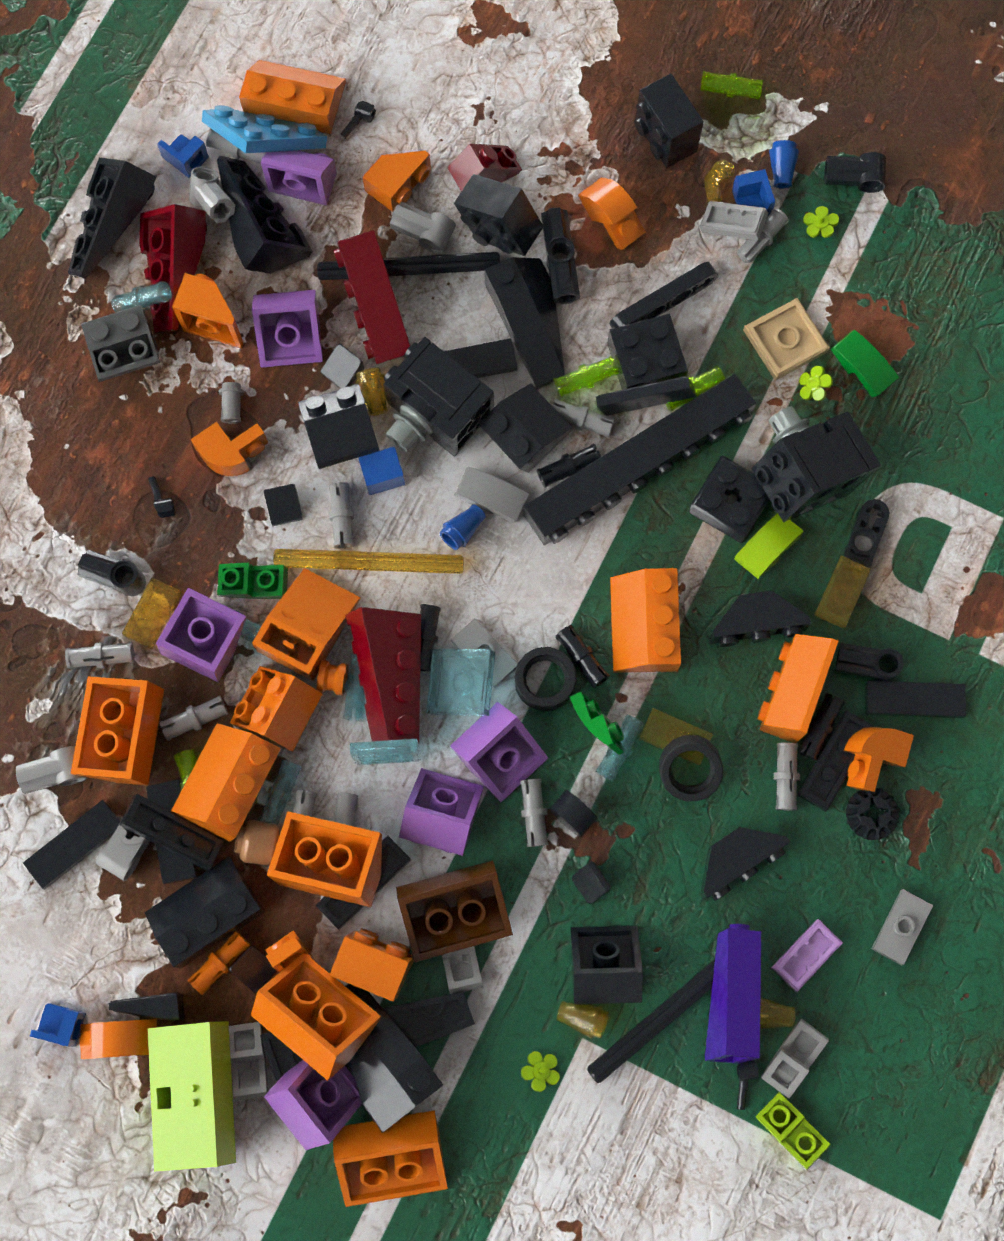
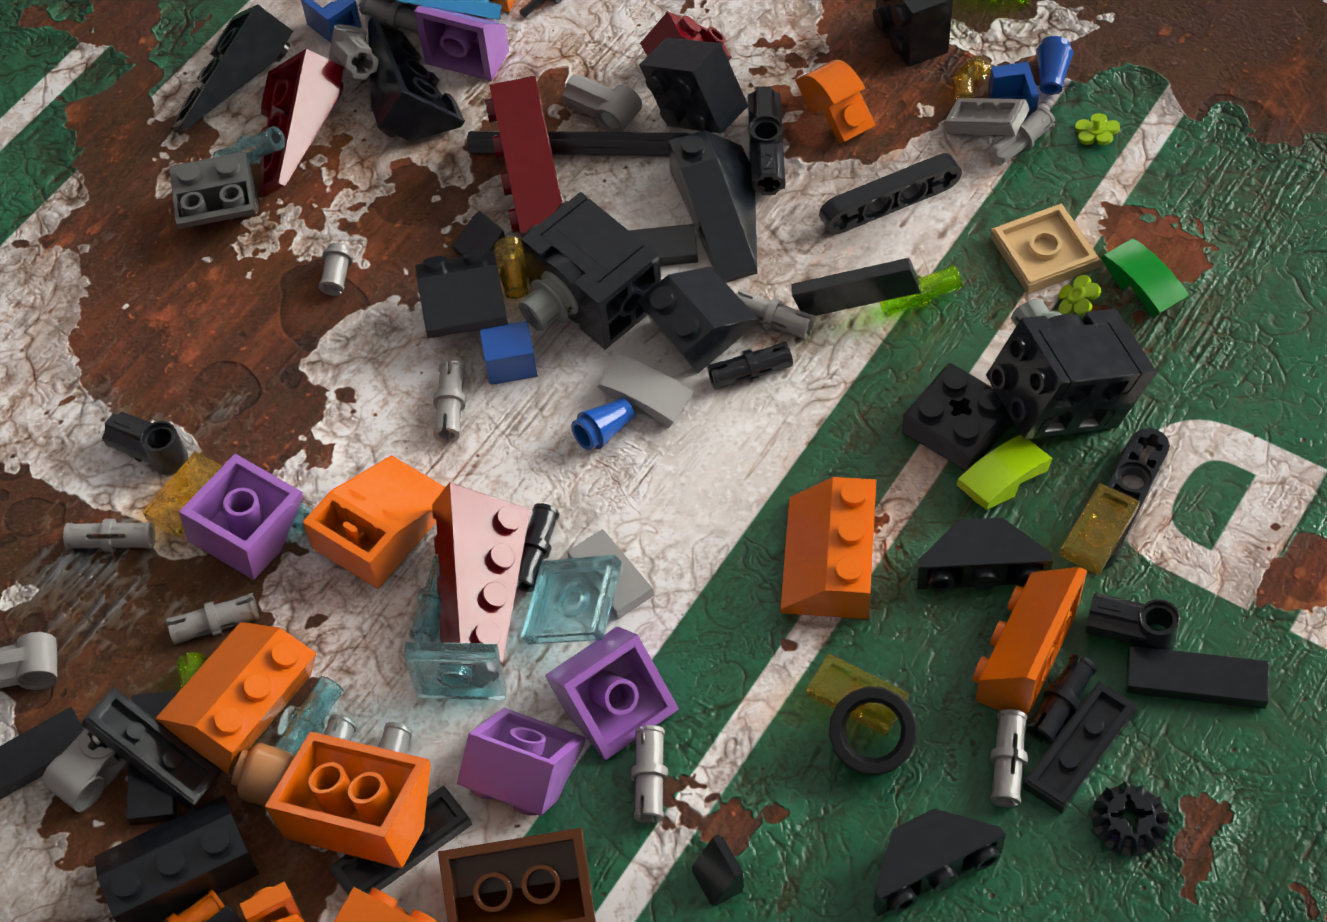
camera: 10 degrees right, 20 degrees down
orange slope [71,676,165,786] -> none
black hand [148,476,175,518] -> none
orange slope [172,273,244,349] -> none
orange brick [190,422,268,476] -> none
green slope [217,563,288,599] -> none
orange slope [230,666,323,752] -> none
medium lavender slope [252,290,323,367] -> none
black slope [264,484,303,526] -> none
clear yellow axle [273,549,464,574] -> none
orange wheel [316,660,349,696] -> none
orange slope [362,151,431,212] -> none
black tyre [515,647,577,711] -> none
black brick [523,373,756,545] -> none
black piece [549,790,598,838] -> none
clear neon green pin [553,355,619,397] -> none
black pin [555,625,610,689] -> none
green slope [570,692,625,755] -> none
clear light blue pin [595,714,645,782] -> none
black brick [607,314,688,390] -> none
black piece [824,152,886,193] -> none
orange brick [844,727,914,792] -> none

